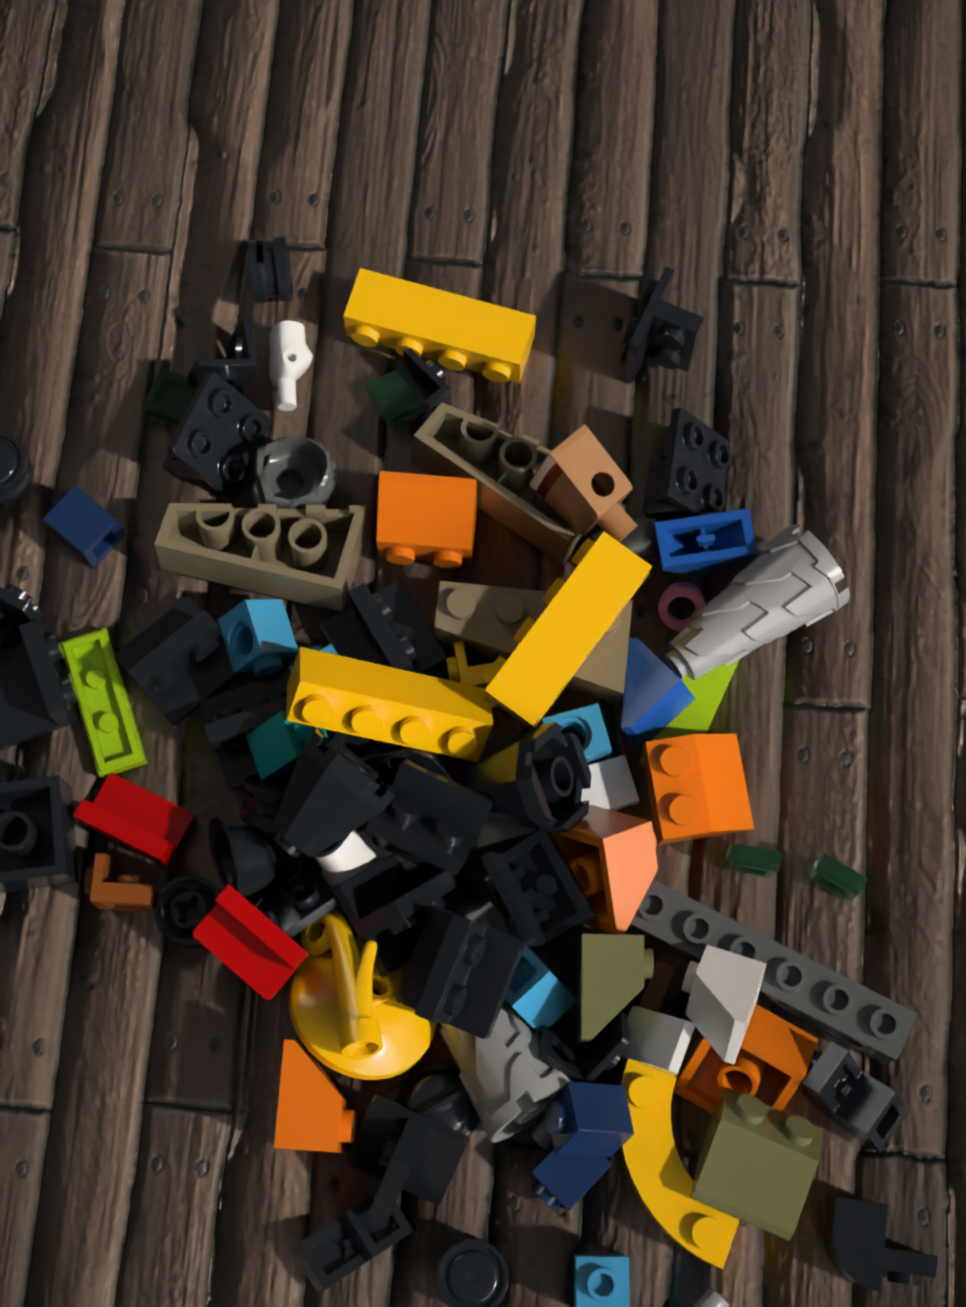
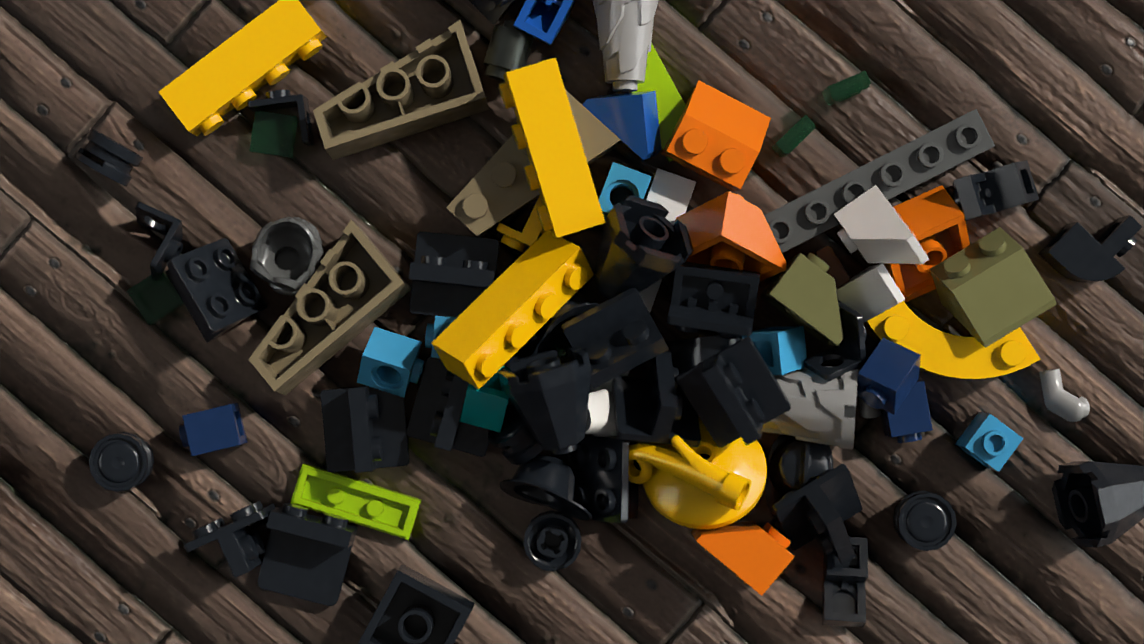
camera: 55 degrees left, 15 degrees up
red panel [73,773,195,867] -> none
dark orange bracket [84,852,160,913] -> none
red panel [193,884,310,1000] -> none
white piece [269,320,313,411] -> none
orange slope [376,471,477,569] -> none
medium nougat torso [529,424,638,542] -> none
bright pink piece [658,582,706,631] -> none

